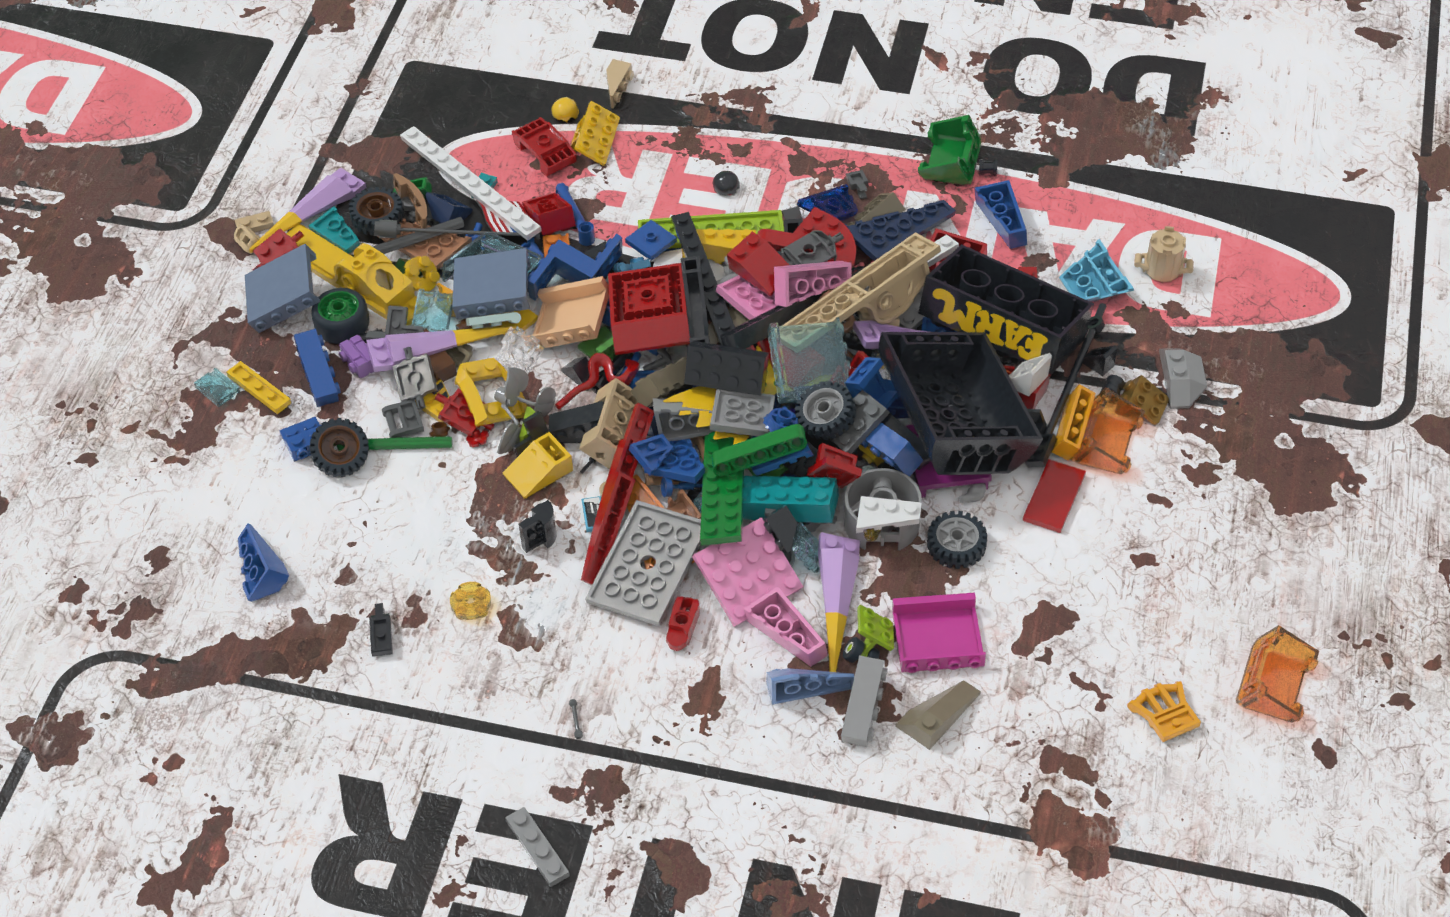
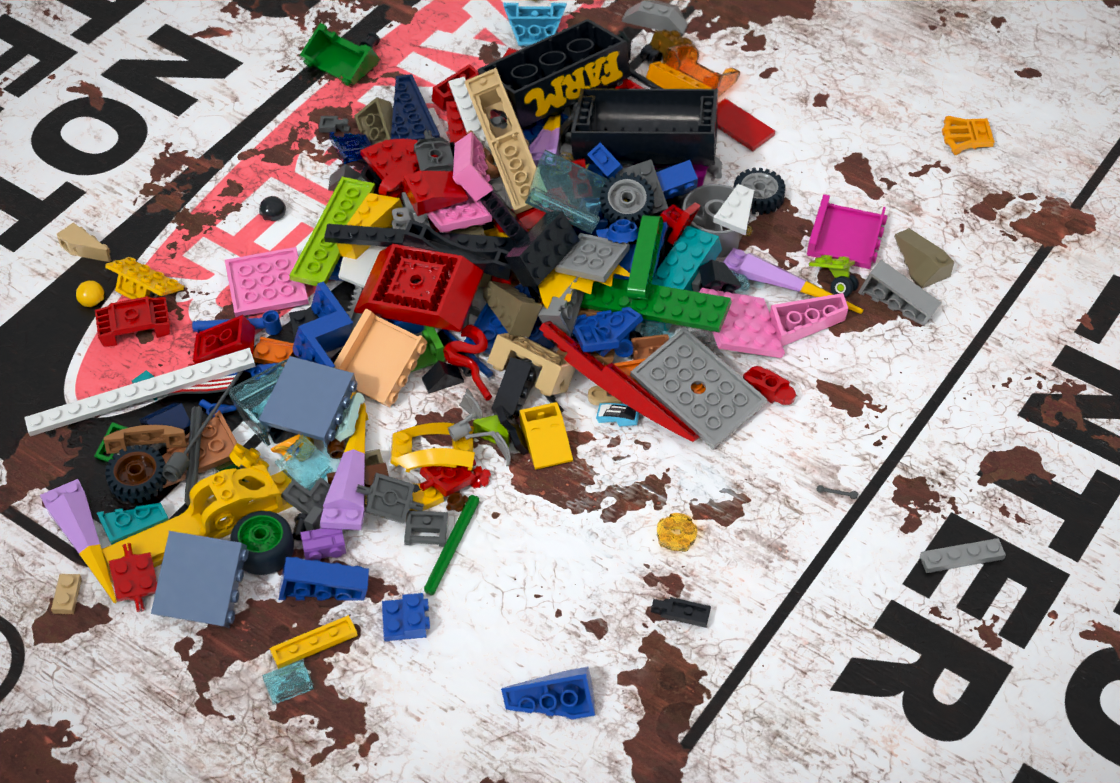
camera: 70 degrees left, 0 degrees up
tan plate [234,225,261,254] -> none
wheel [310,418,369,477] -> none
clear plate [495,326,545,374] -> none
black brick [518,500,557,553] -> none
dark azure plate [613,257,651,273] -> none
blue plate [625,220,677,261] -> none
medium blue wedge [766,668,855,705] -> none
blue wedge [974,180,1027,249] -> none
white slope [1009,353,1052,396] -> none
clear orange windscreen [1236,625,1319,723] -> none
none -> bright pink plate [225,247,309,317]

